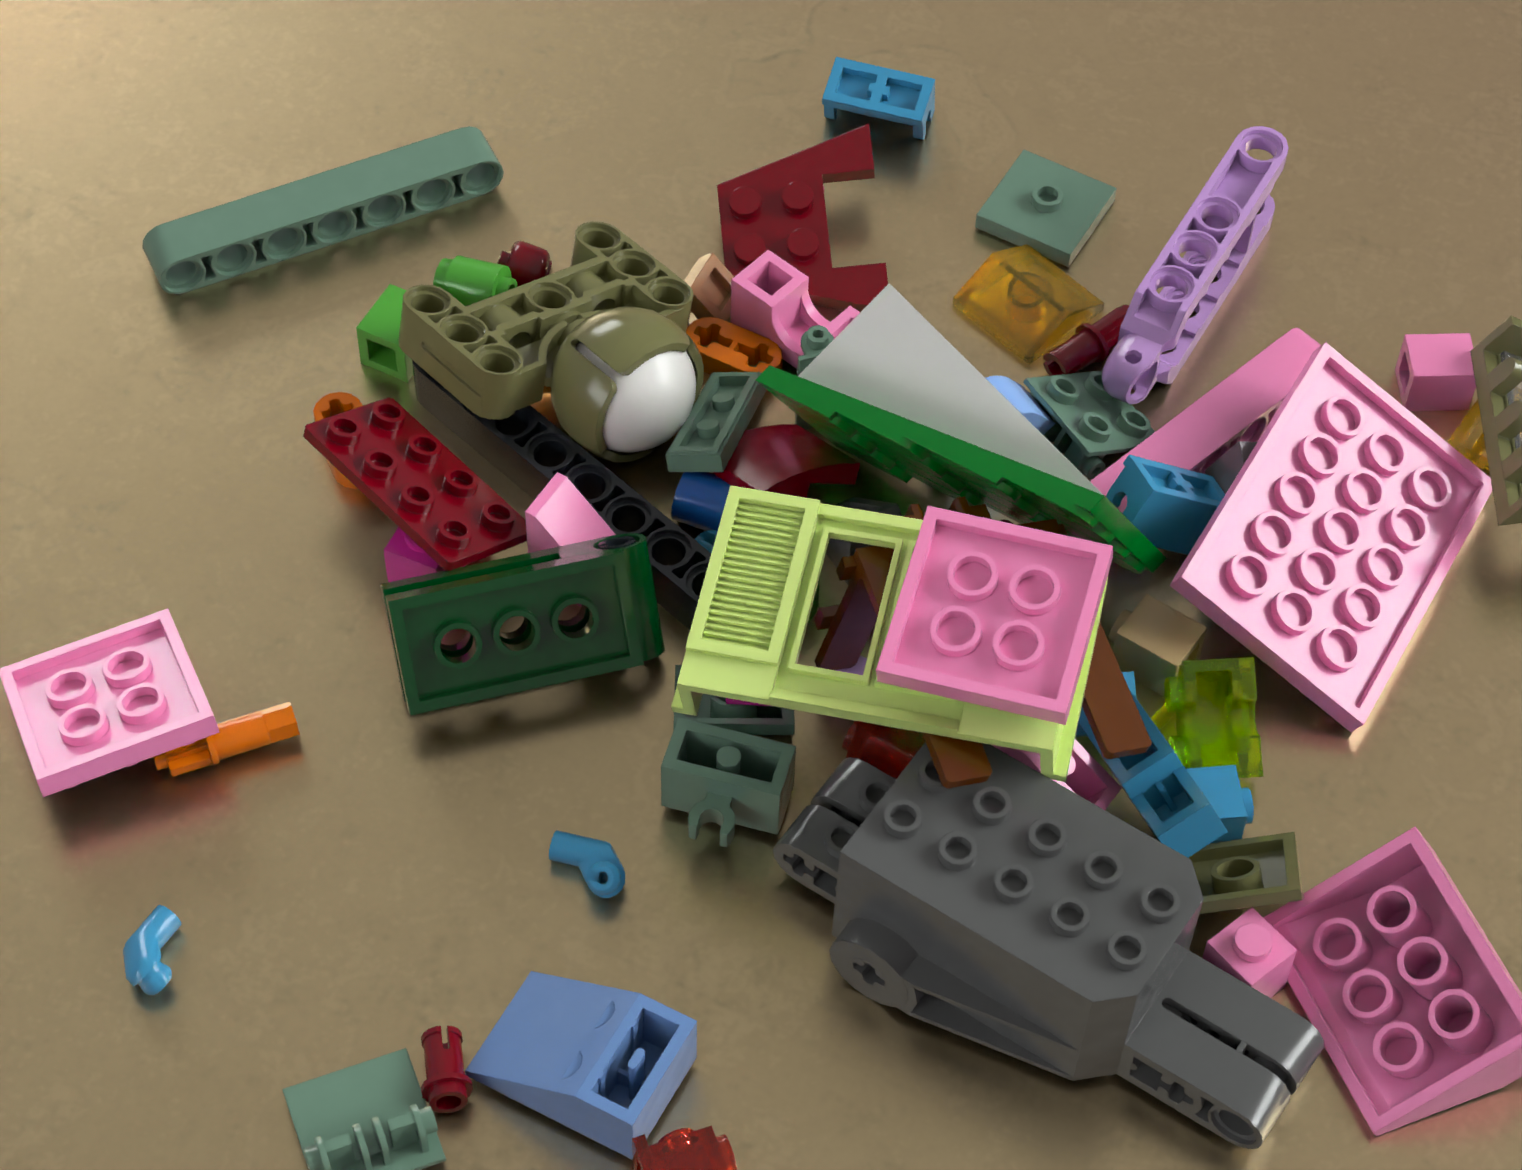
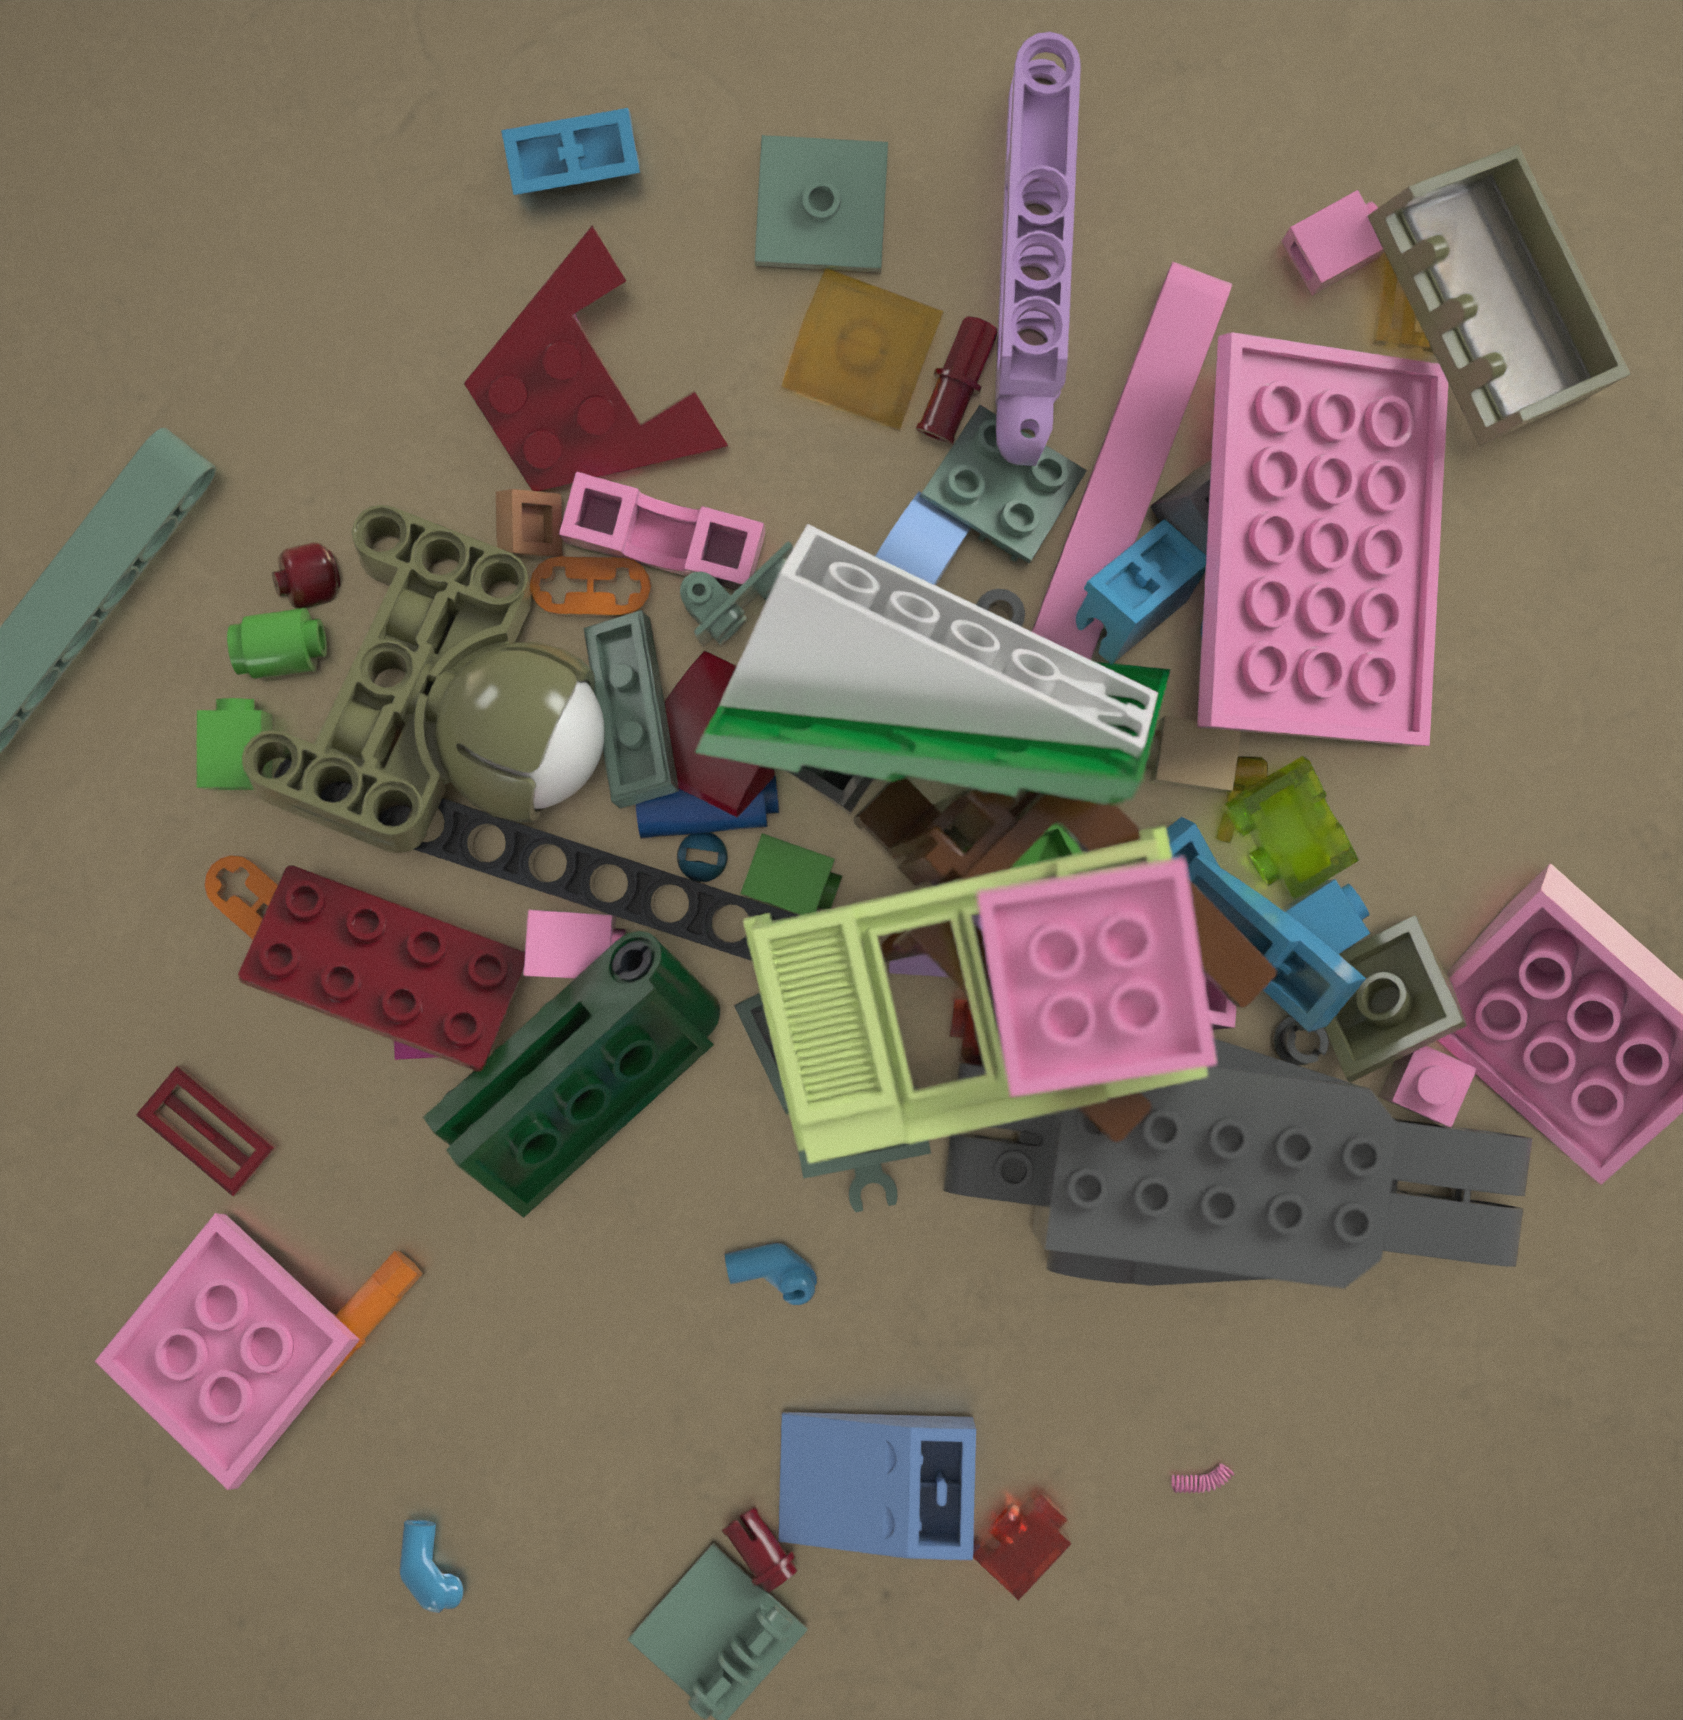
camera: 25 degrees left, 35 degrees up
none -> dark red tile [136,1065,278,1197]

